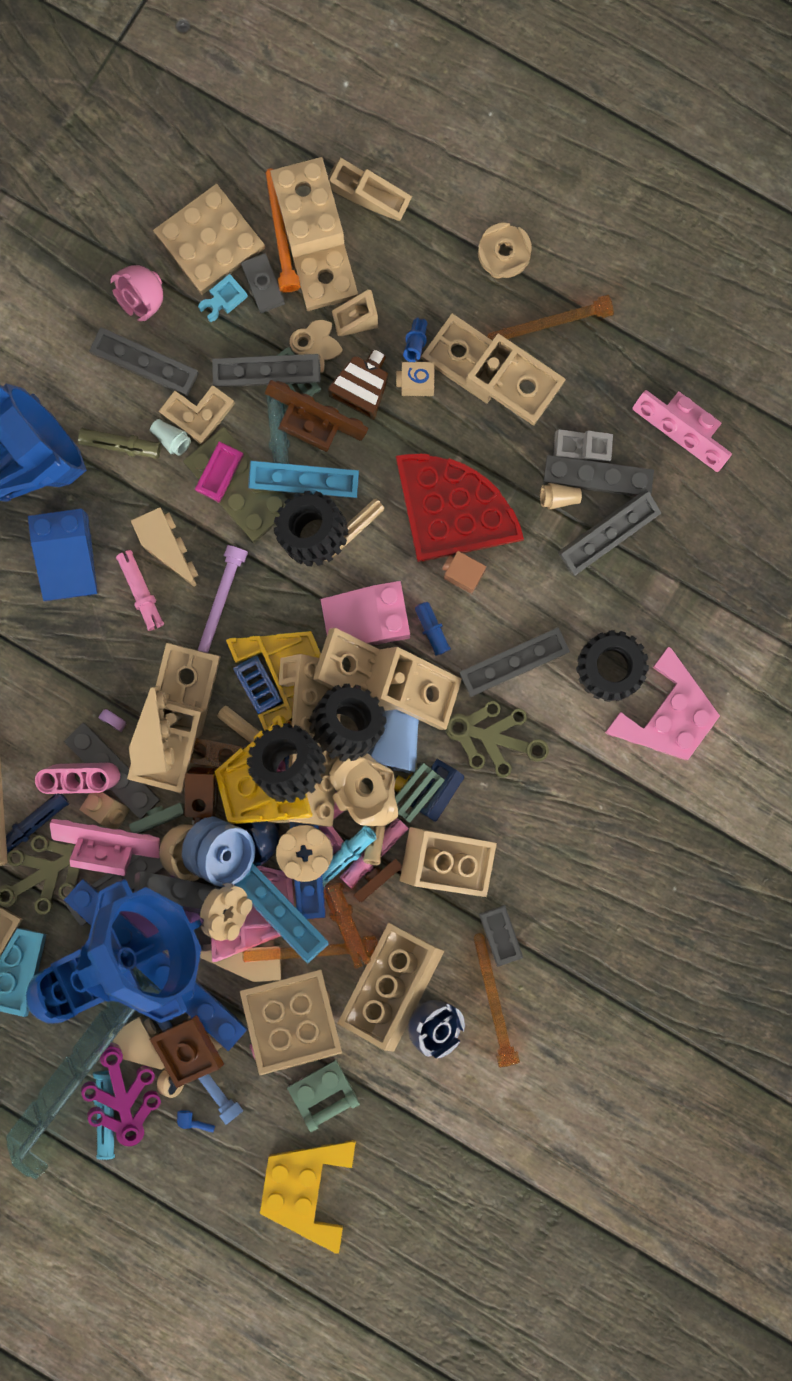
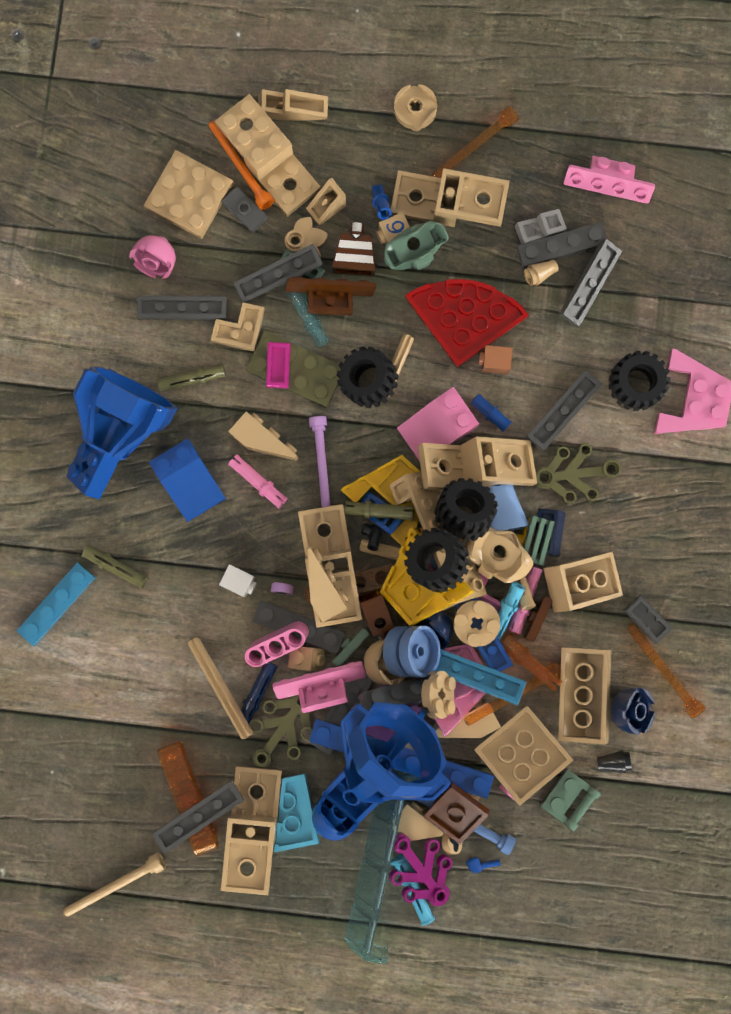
camera: 25 degrees left, 0 degrees up
light aqua cone [150,419,191,456] -> none
medium azure plate [198,274,248,322] -> none
dark azure plate [248,461,359,498] -> none
yellow wing [260,1140,356,1254] -> none
none -> white brick [219,564,257,597]
none -> olive pin [344,501,414,521]
none -> black arm [361,523,382,551]
none -> sand green piece [384,221,449,270]
none -> black cone [597,750,632,773]

